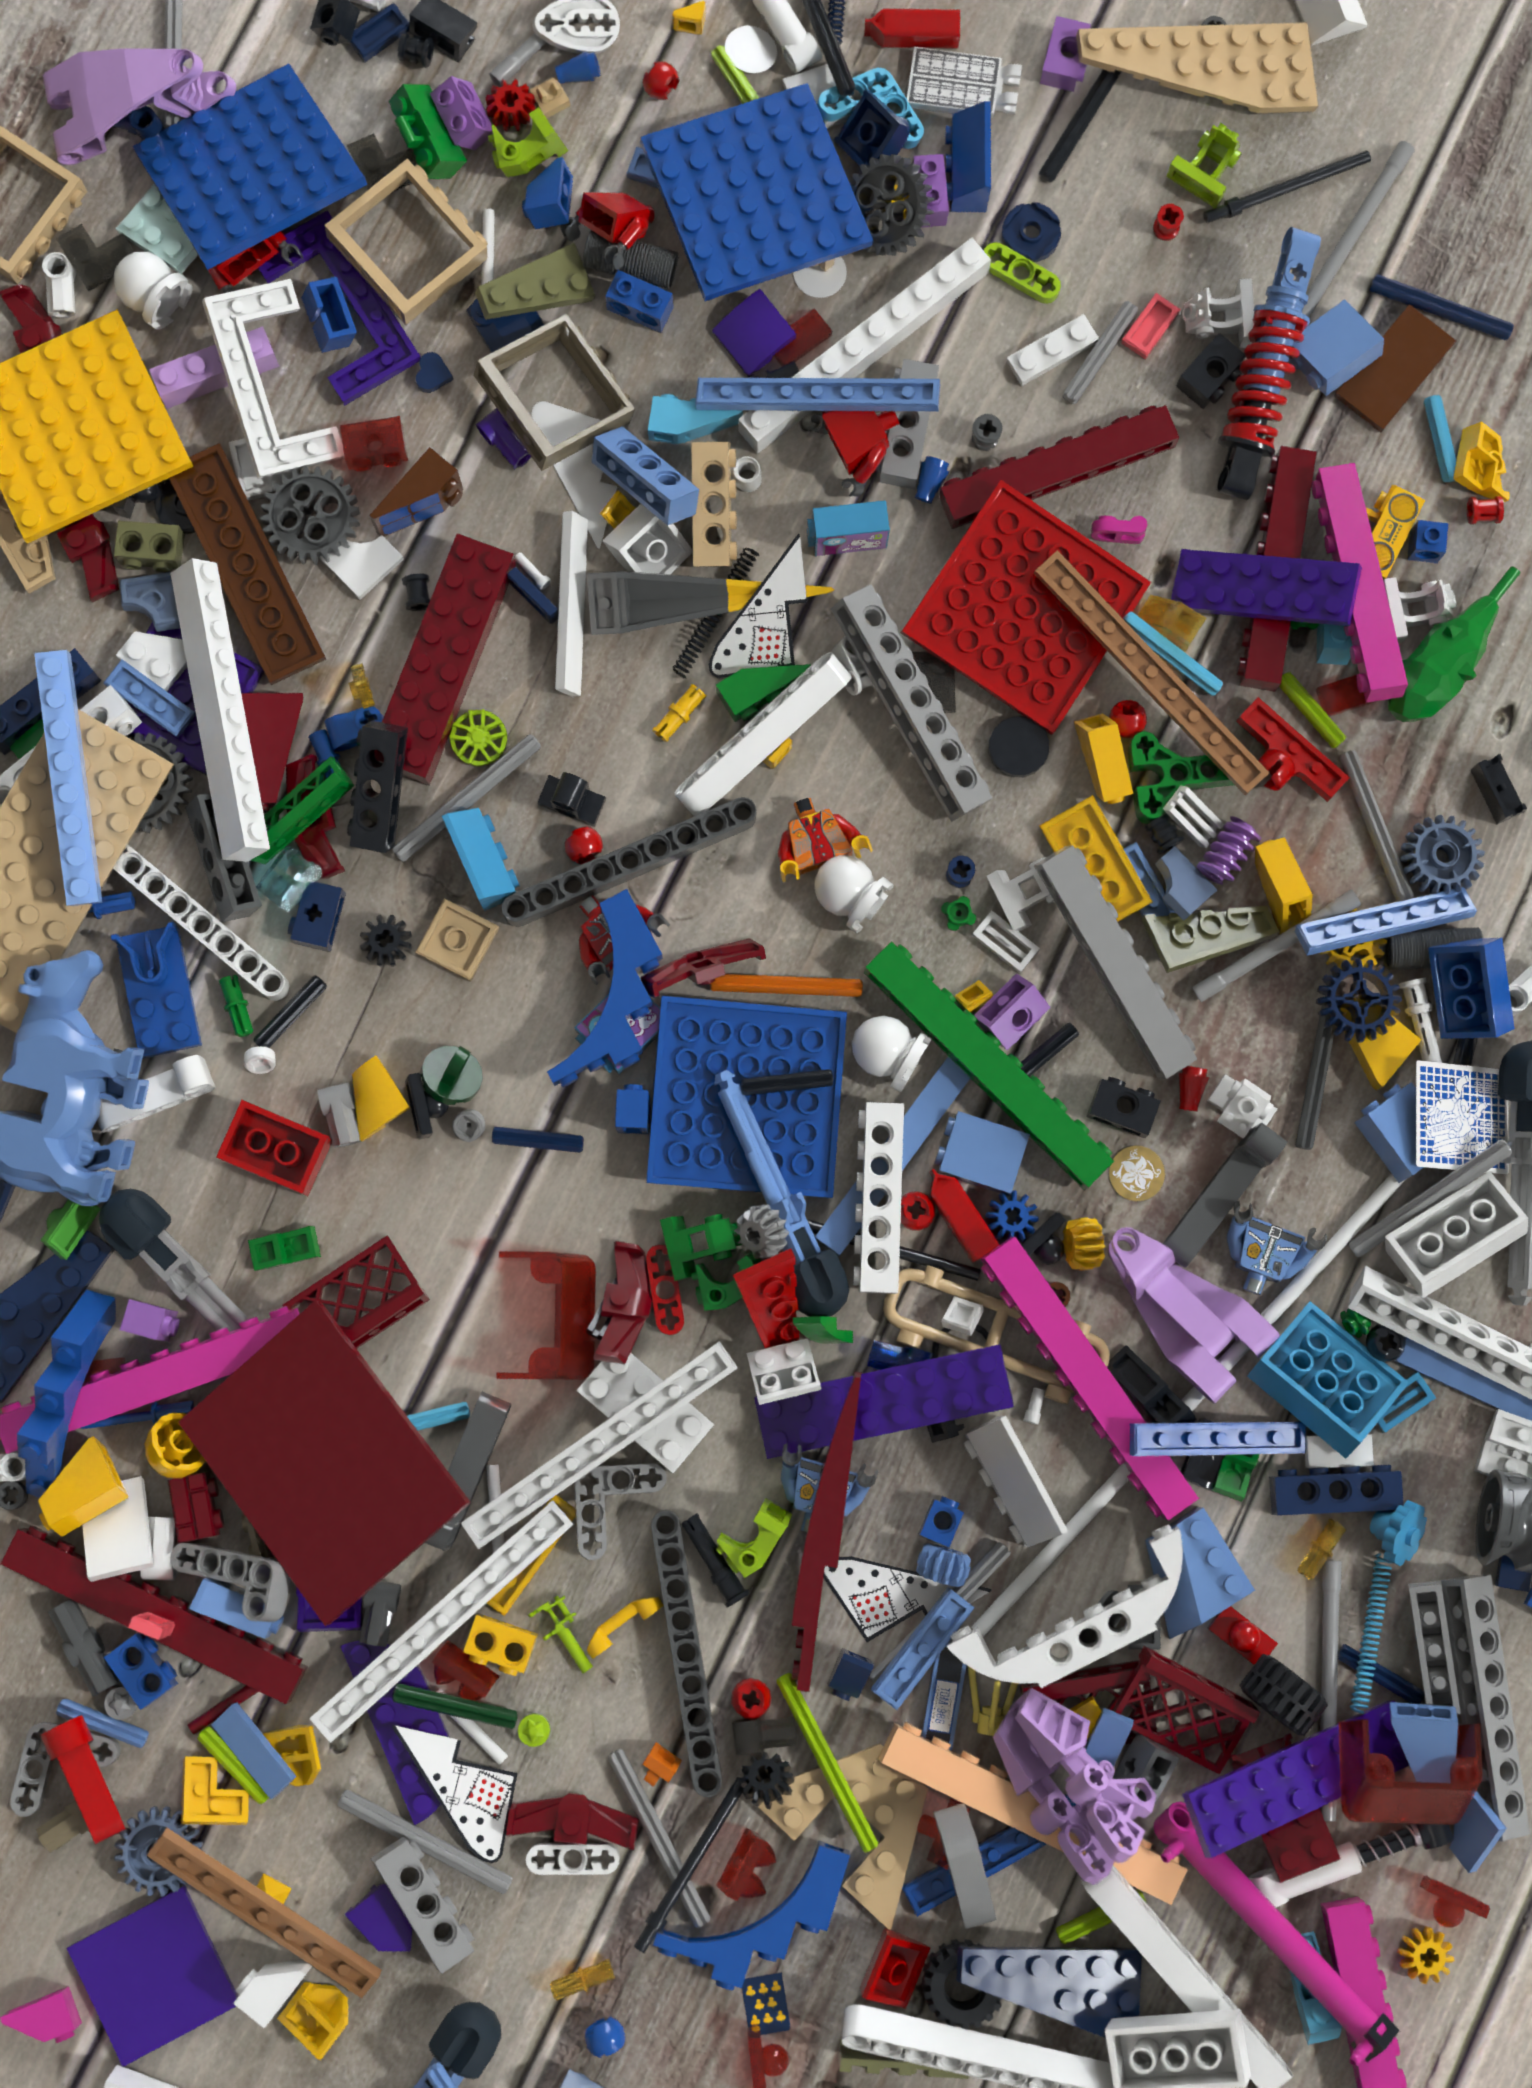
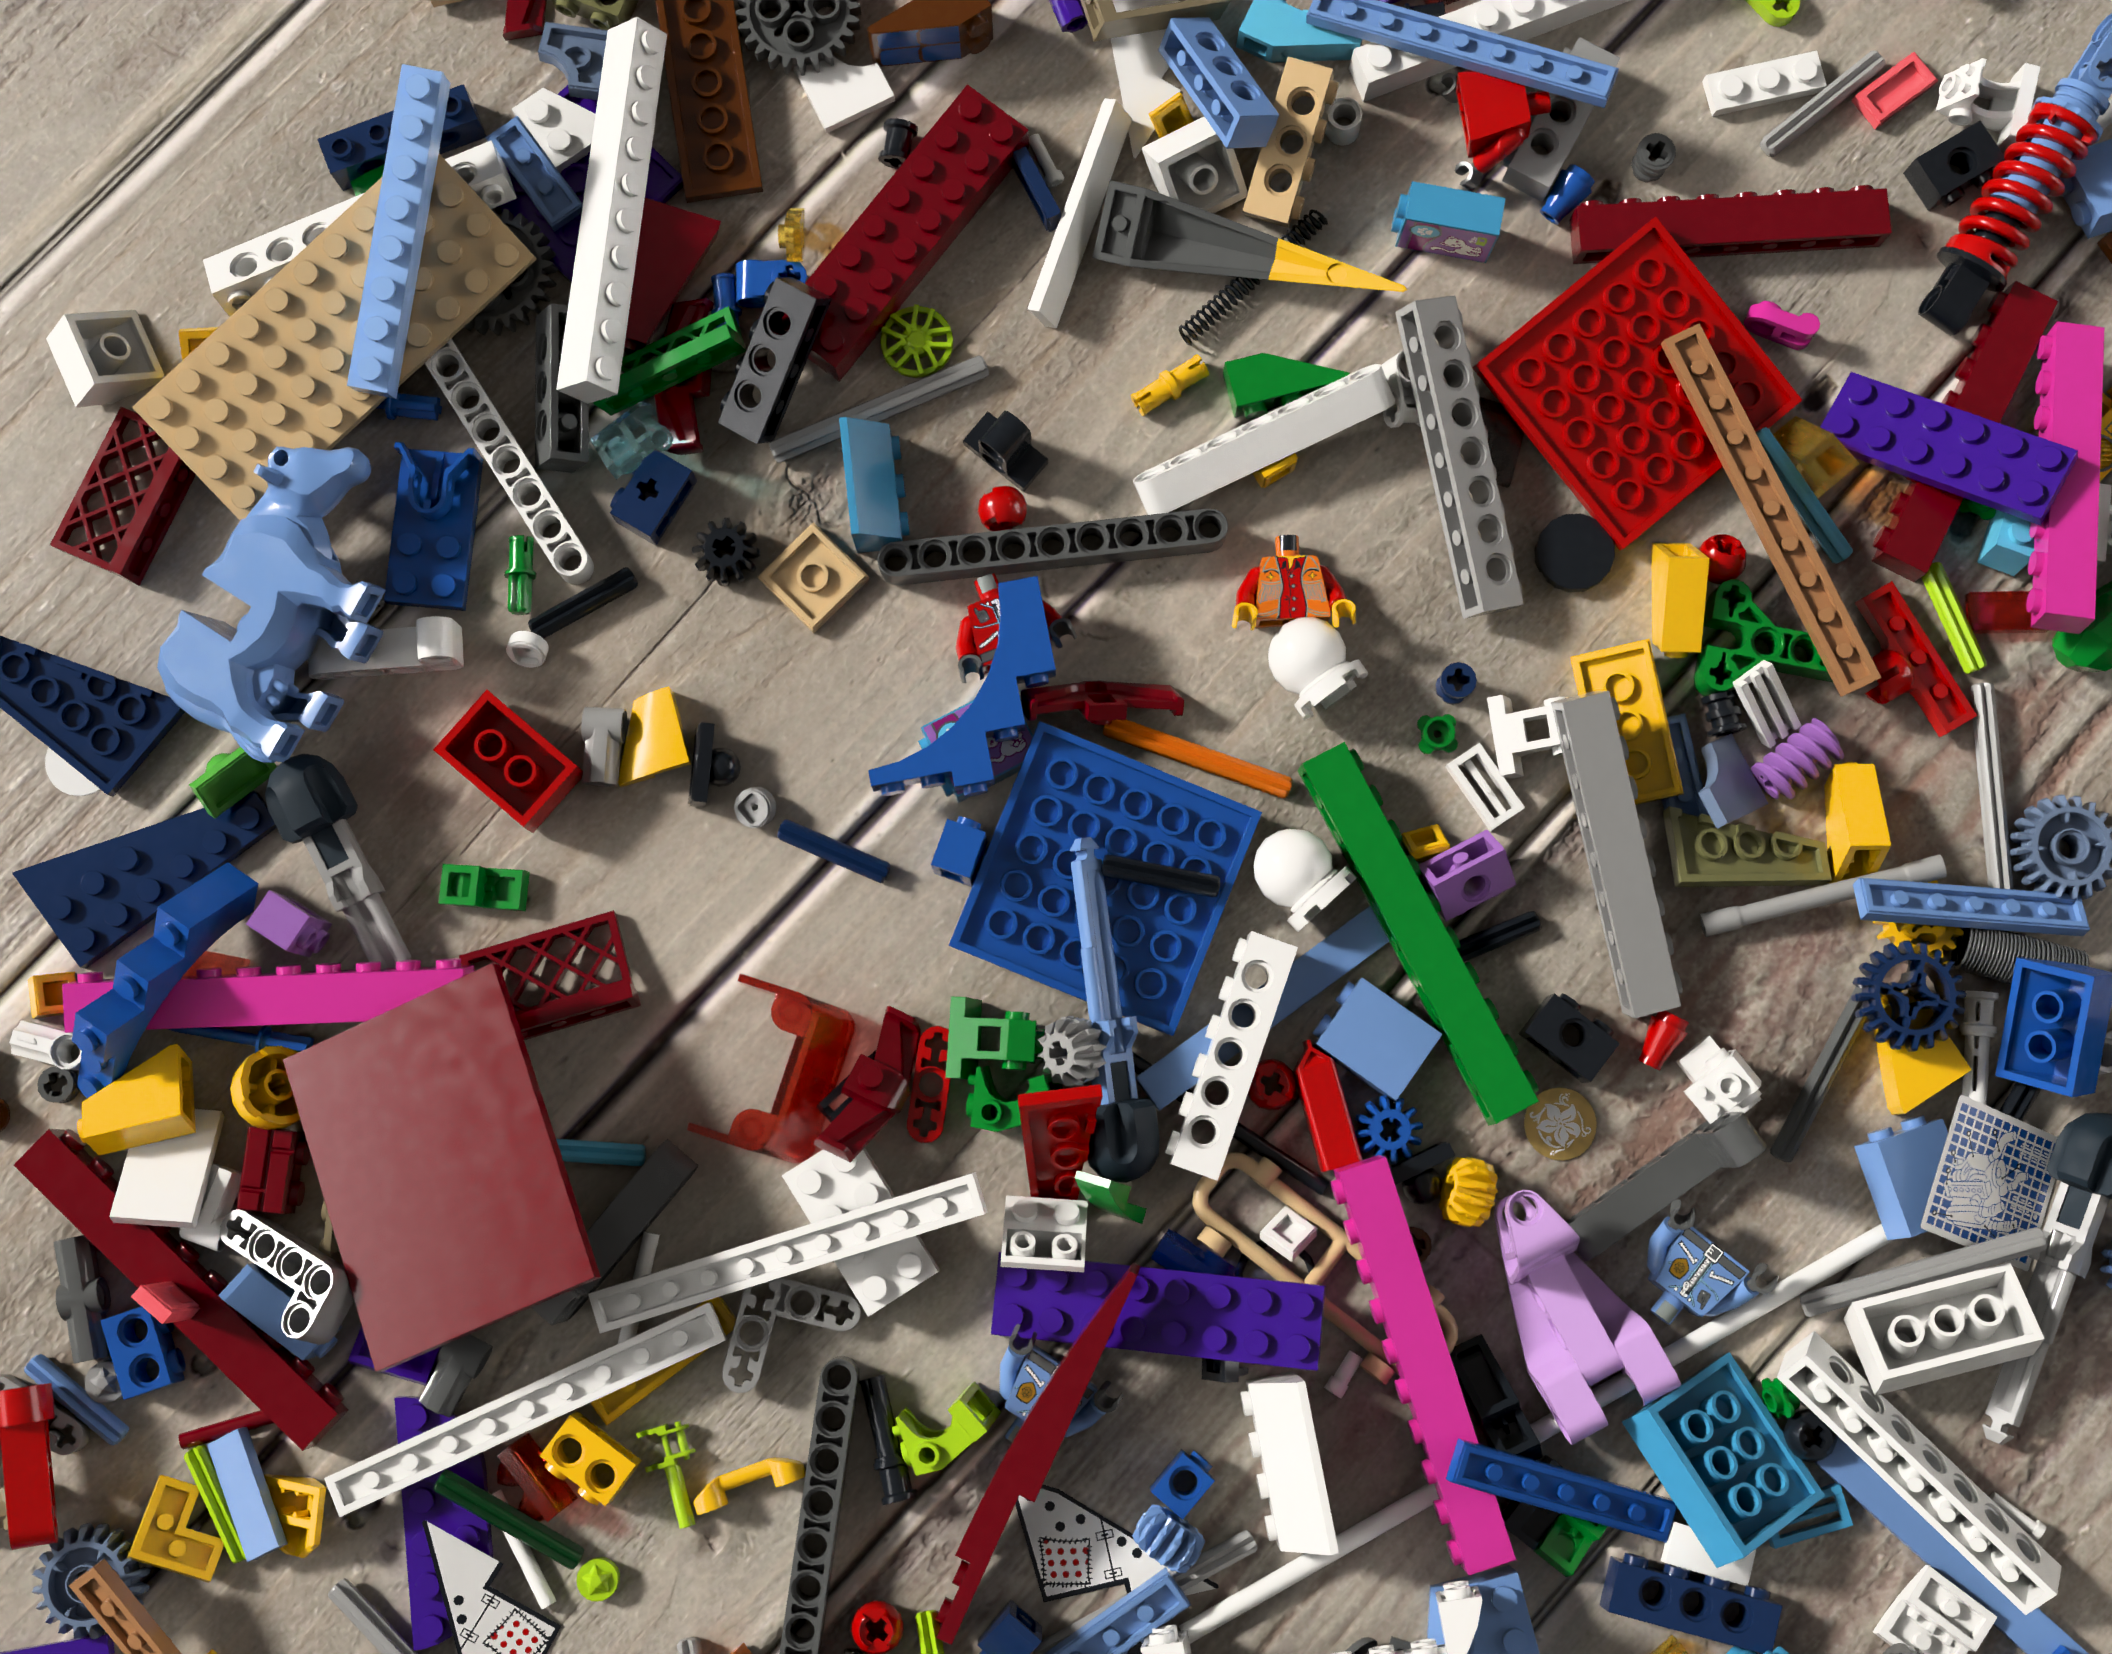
camera: 20 degrees right, 0 degrees up
tile [420,1046,483,1105] -> none
white sticker [709,534,807,678] -> none

